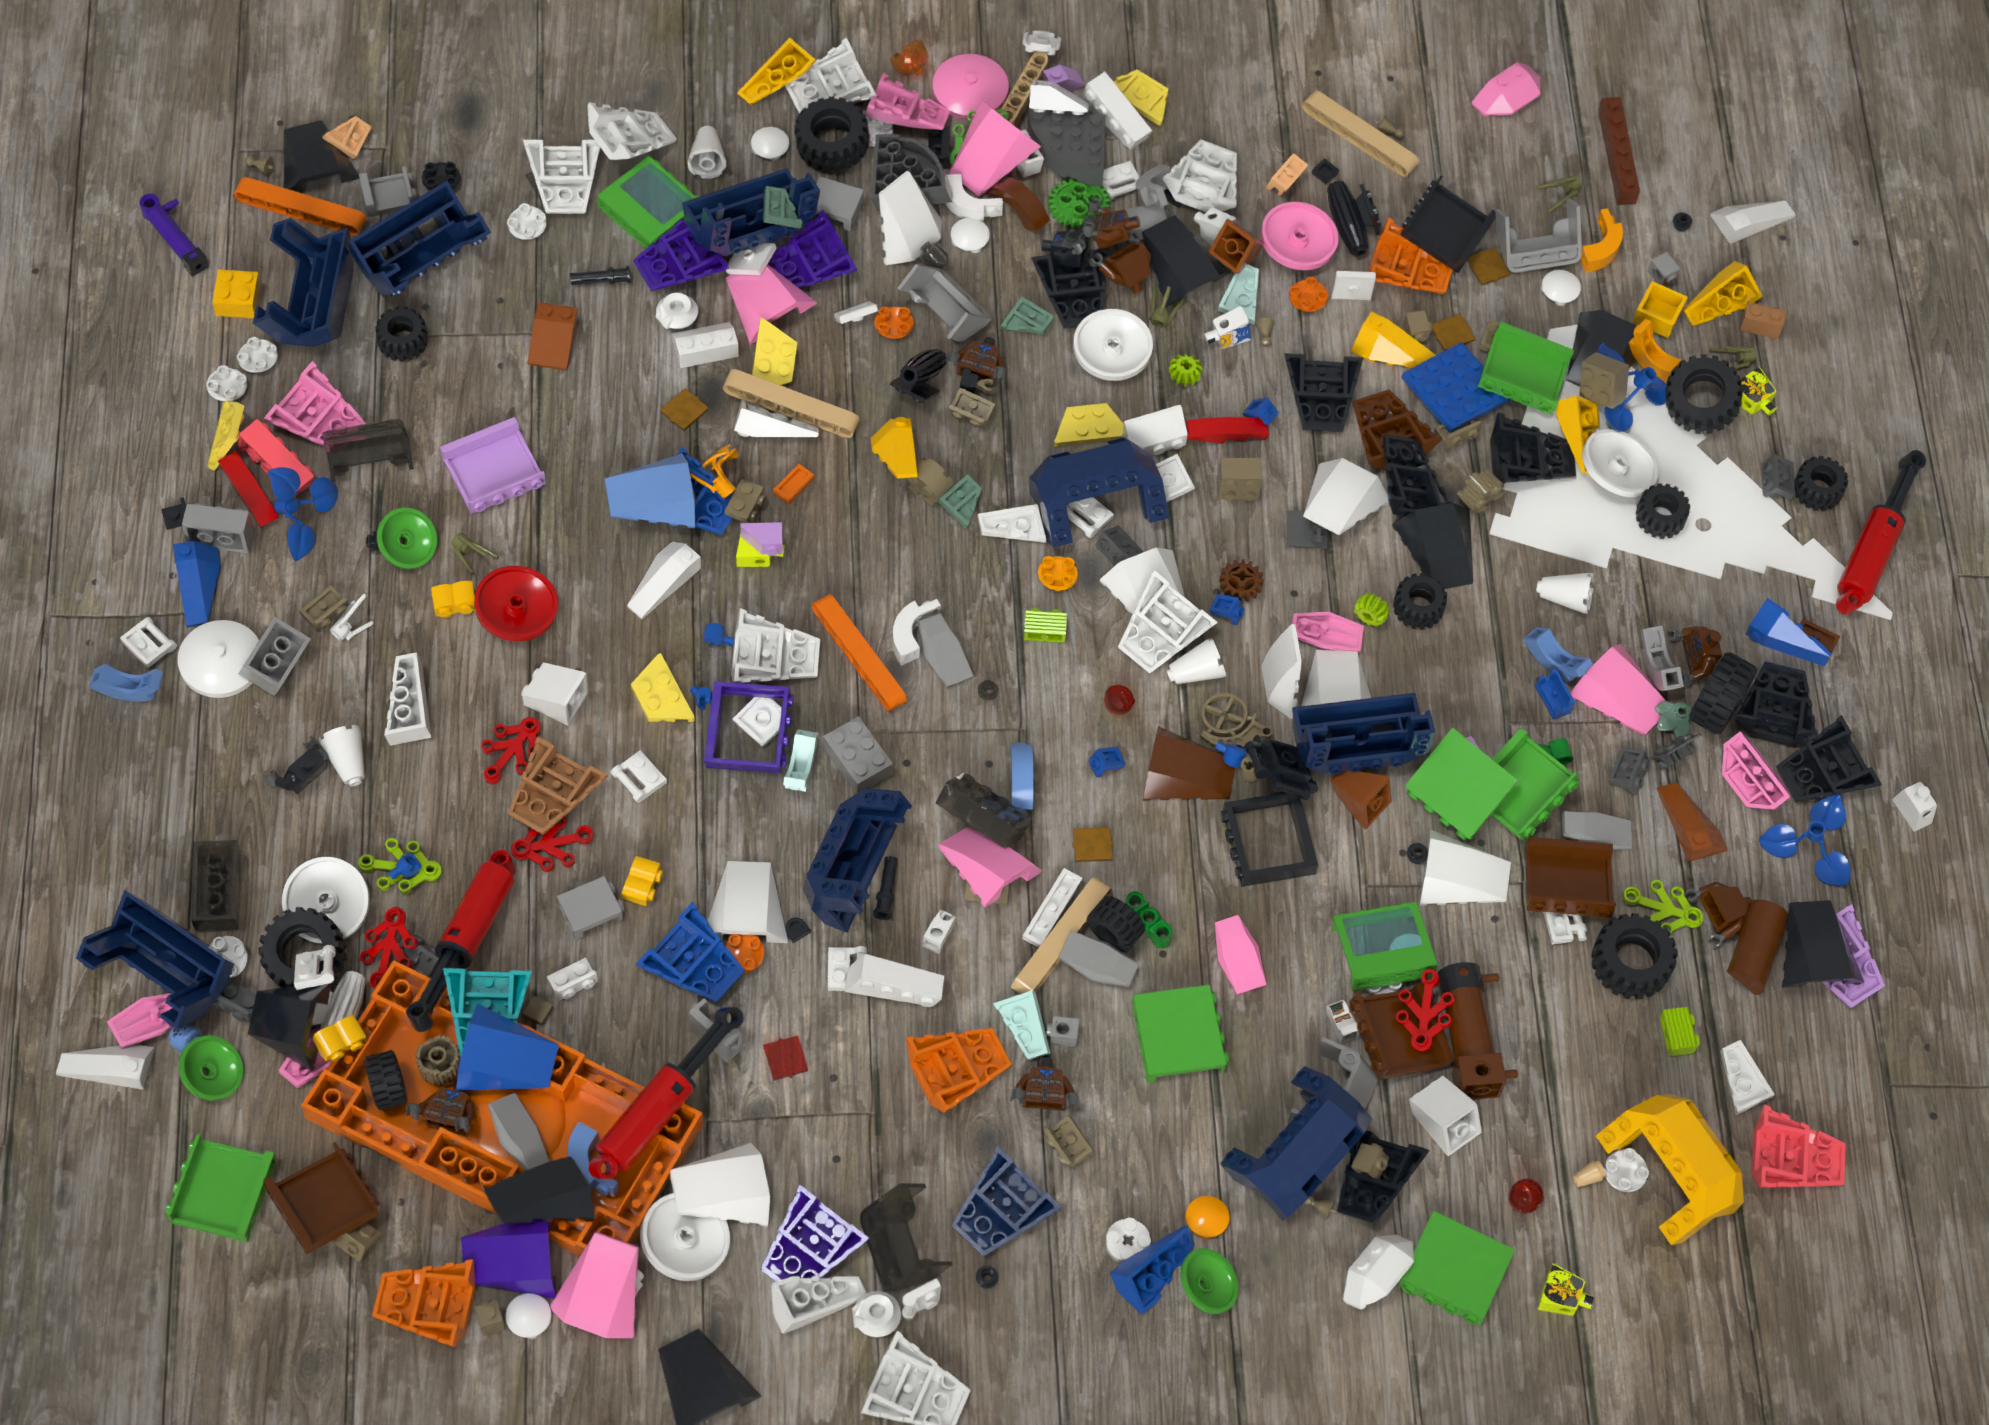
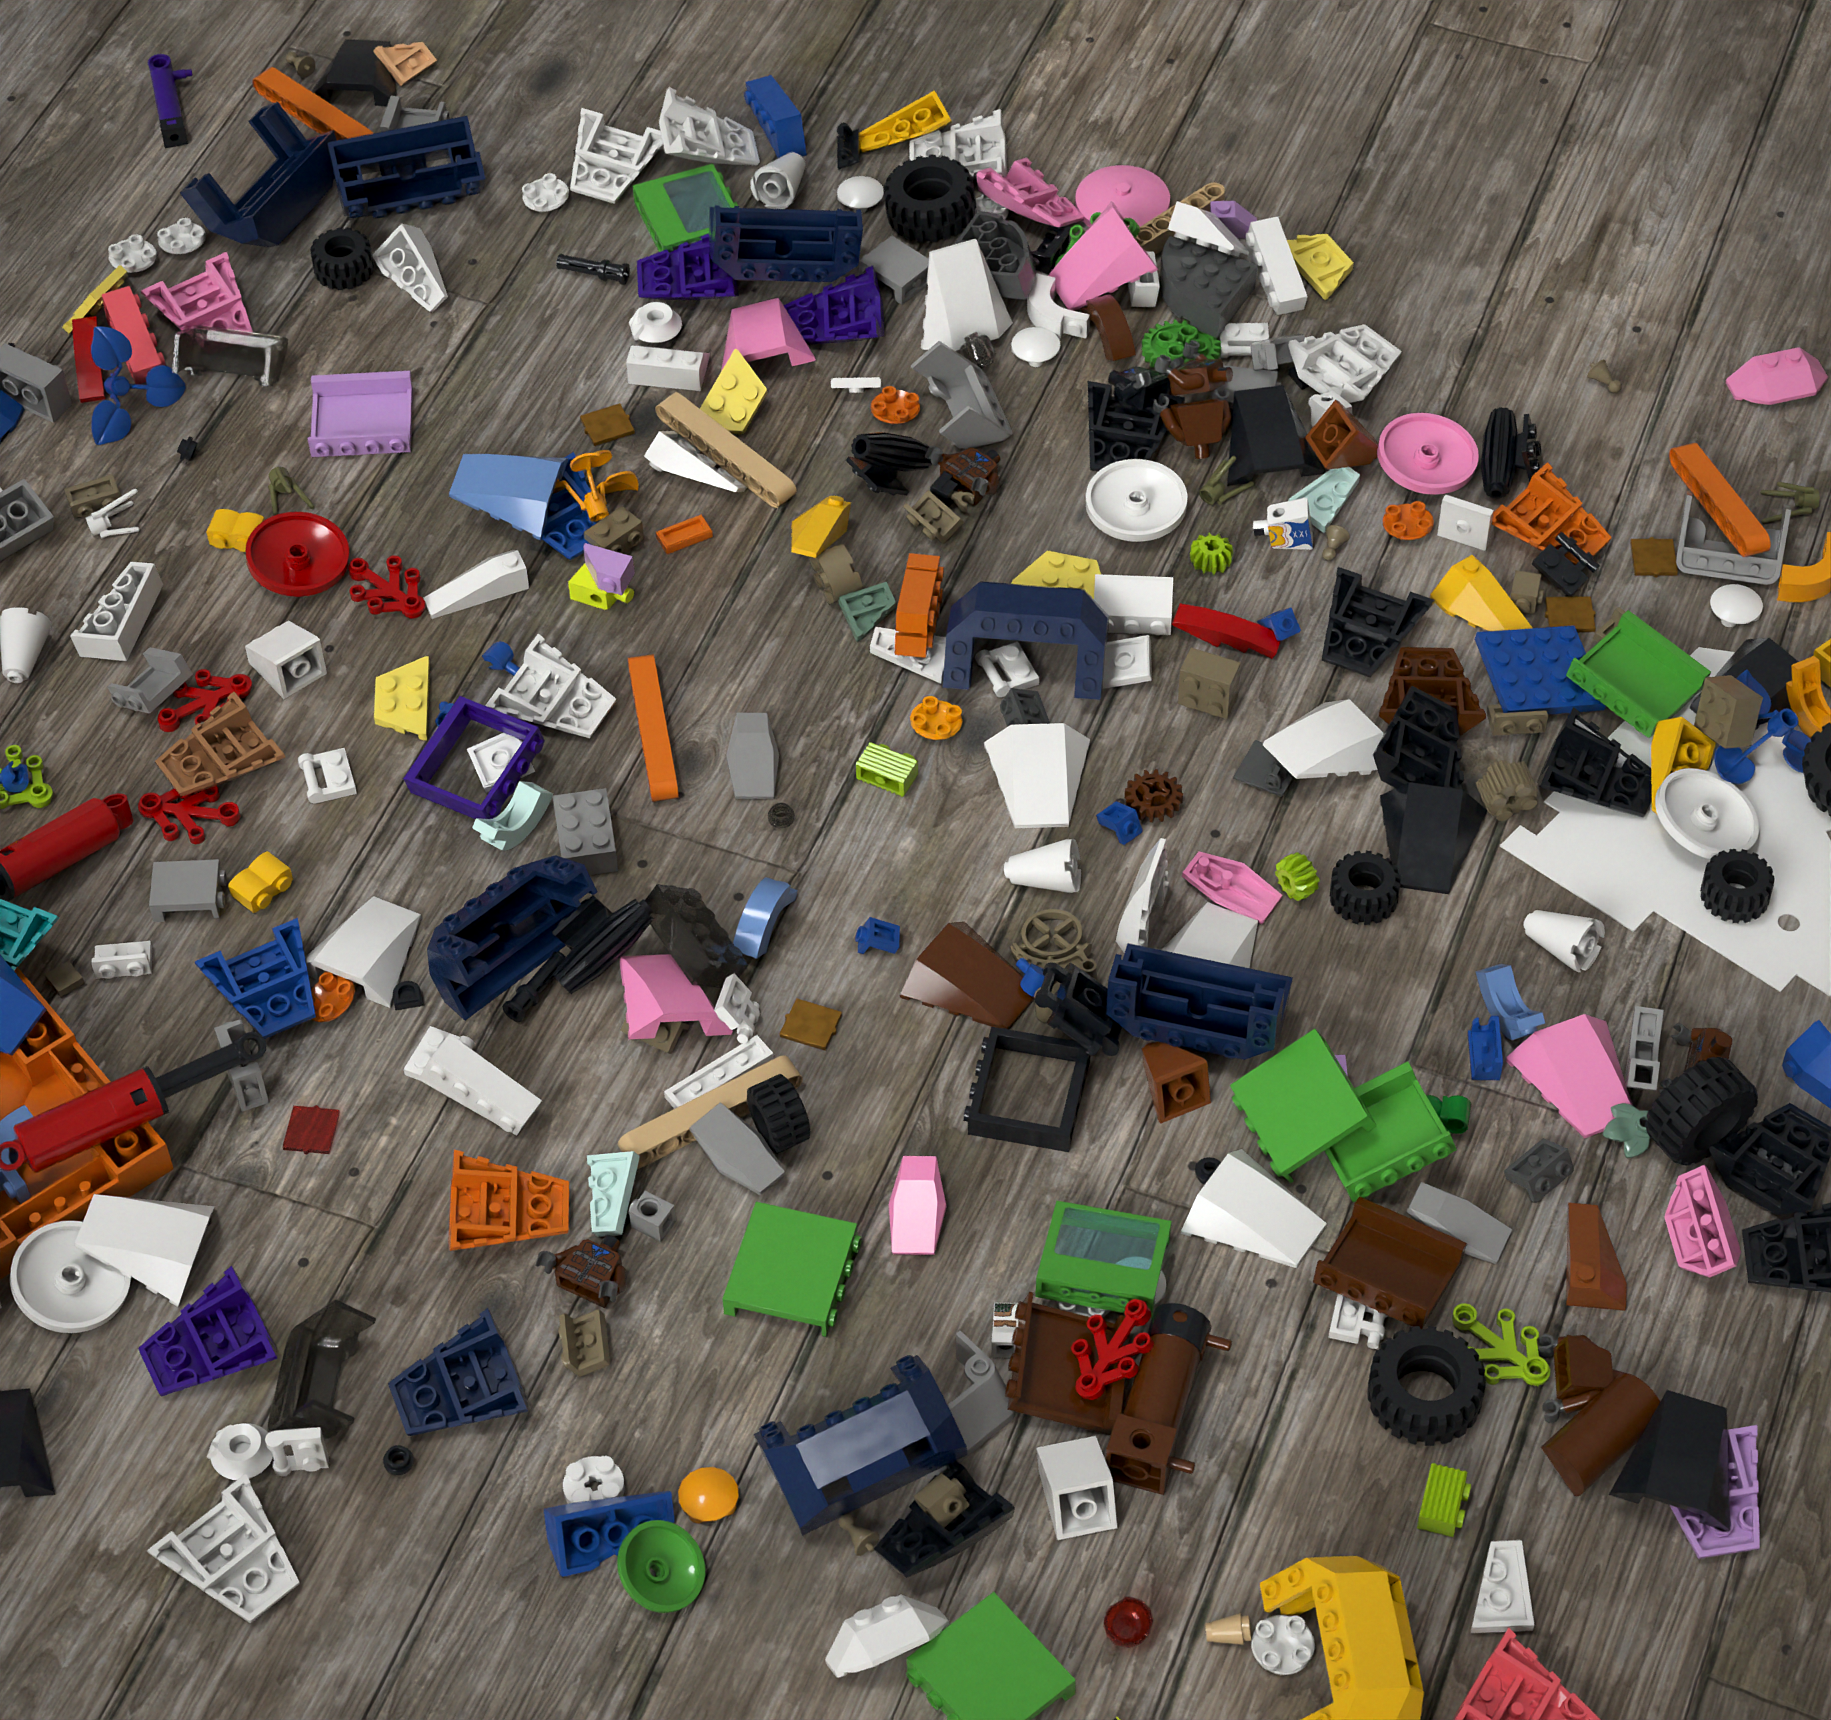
camera: 30 degrees right, 10 degrees down
yellow piece [212,269,261,318] -> none
bright green dish [377,508,437,569] -> none
black dish [421,161,461,191] -> none
dark orange slope [527,302,579,371] -> none
white plate [726,243,777,276] -> none
sand green wing [763,186,802,228] -> none
white wedge [771,1276,867,1334] -> none
clear orange cylinder [890,40,929,76] -> none
white arch [892,599,941,666] -> none
white leg [922,909,956,955] -> none
sand green wing [1000,297,1055,335] -> none
white plate [1023,31,1061,55] -> none
clear red hair [1103,684,1135,715] -> none
white wedge [1118,570,1218,673] -> none
green piece [1125,891,1173,949] -> none
light nougat hinge [1266,153,1308,196] -> none
tan beam [1302,91,1419,177] -> none
black tile [1311,159,1339,184] -> none
black panel [1400,175,1496,273] -> none
dark grey hinge [1650,733,1701,769] -> none
blue plant [1759,794,1851,886] -> none
none -> light grey panel [107,647,193,714]
none -> red plant [348,555,426,619]
none -> white wedge [372,224,448,312]
none -> black plate [552,895,654,994]
none -> white plate [714,973,760,1043]
none -> blue wedge [744,75,807,158]
none -> black hinge [837,123,860,170]
none -> orange piece [895,553,944,658]
none -> black plate [1532,532,1600,597]
none -> orange beam [1669,443,1771,557]

